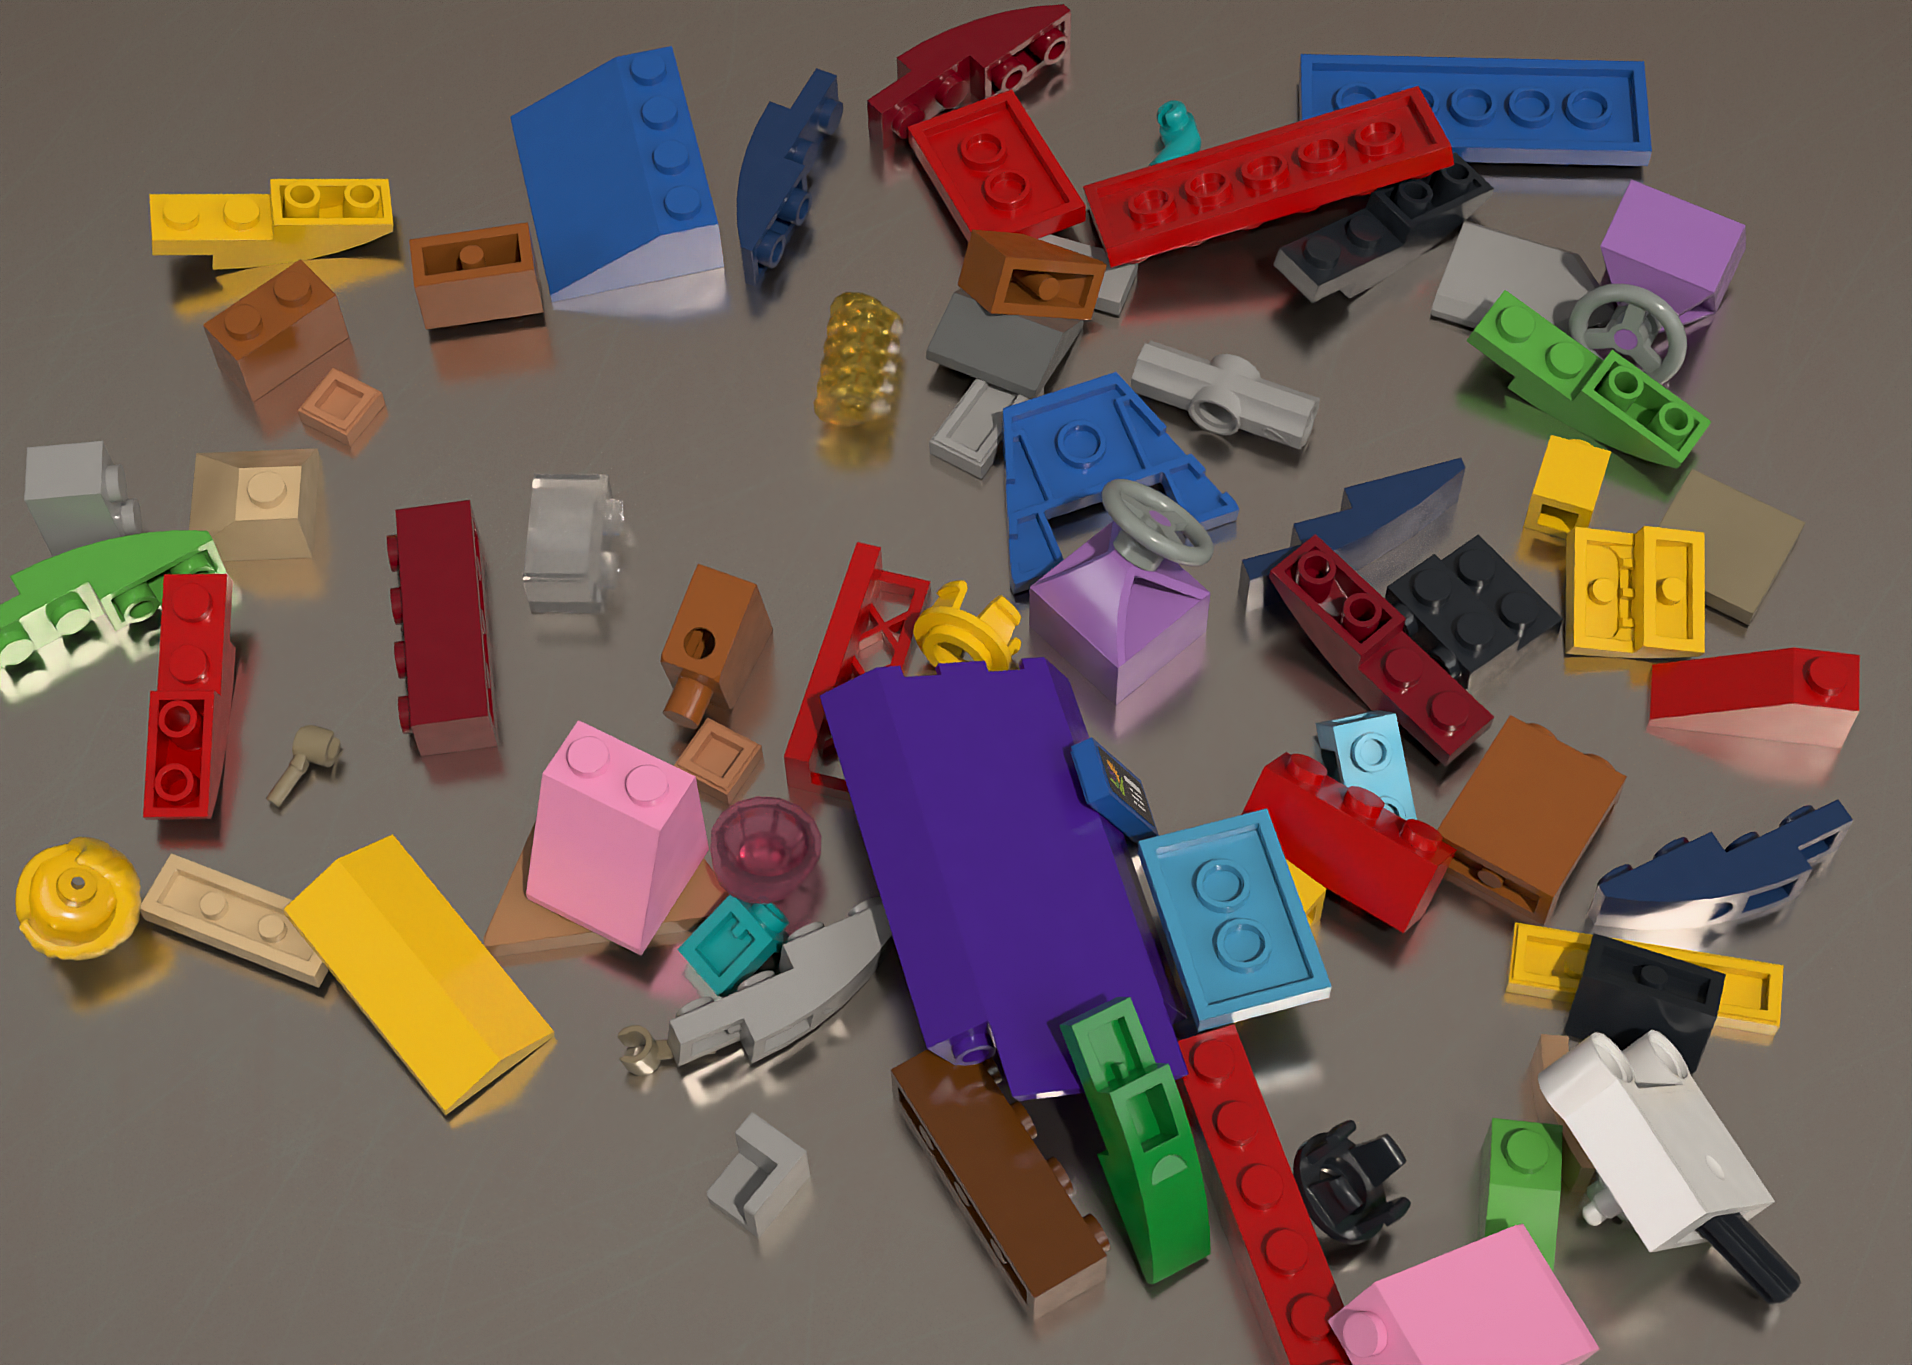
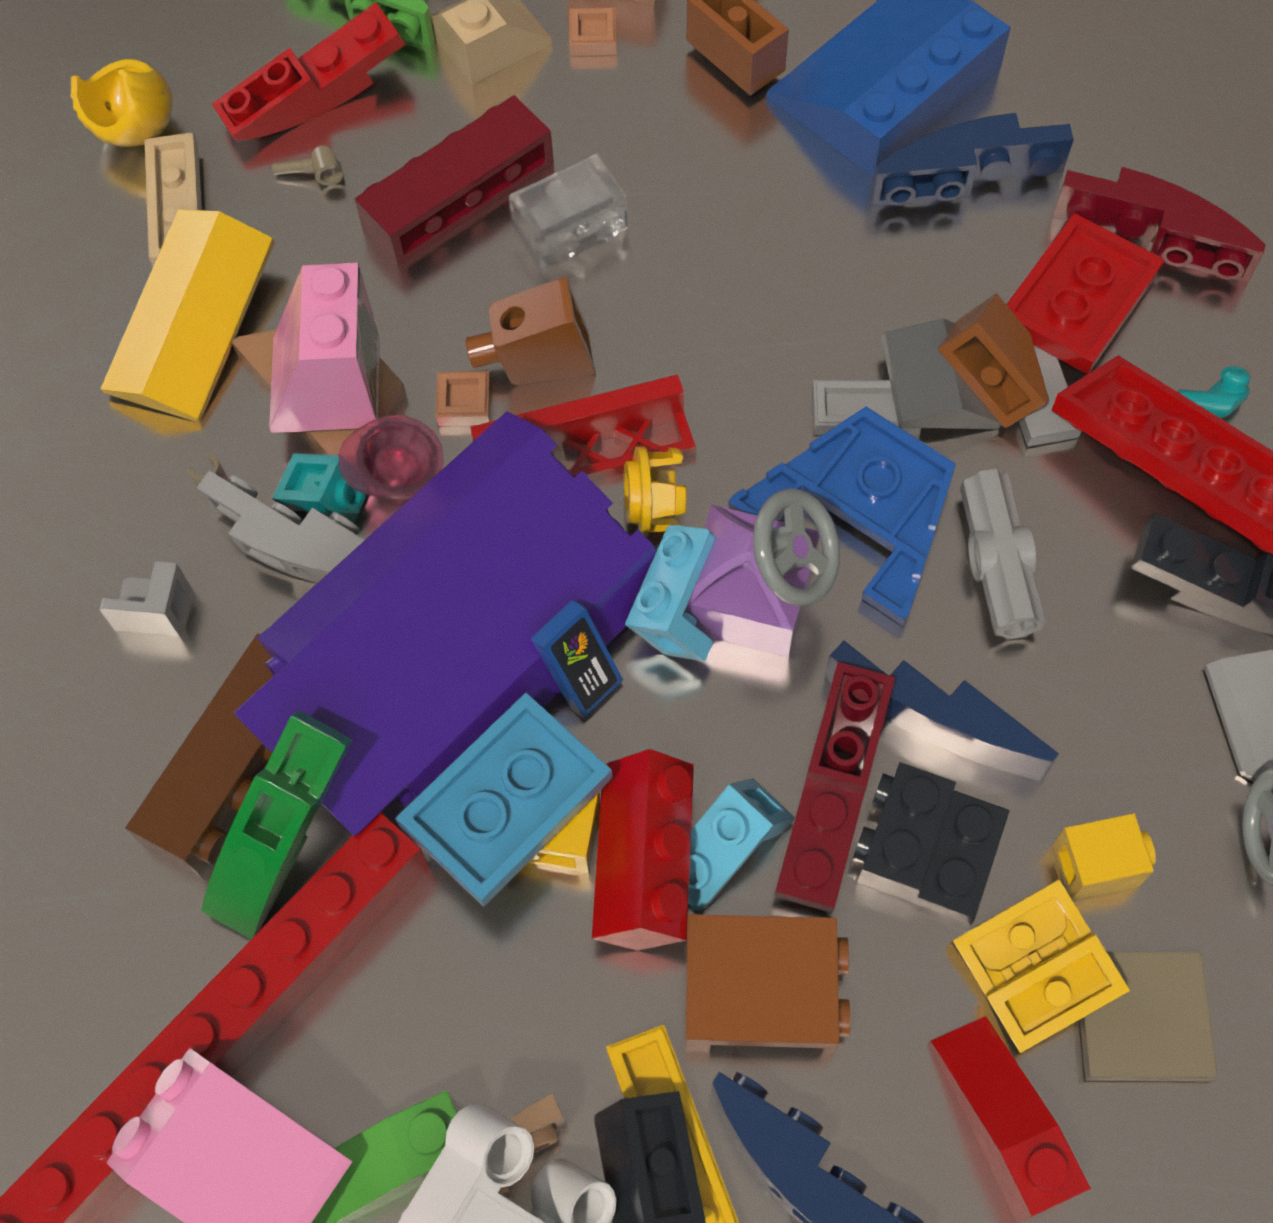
camera: 60 degrees right, 5 degrees up
clear yellow piece [814,292,904,427] -> none
black piece [1293,1120,1411,1244] -> none
bright green slope [1467,290,1712,469] -> none
none -> medium azure bracket [625,525,716,662]

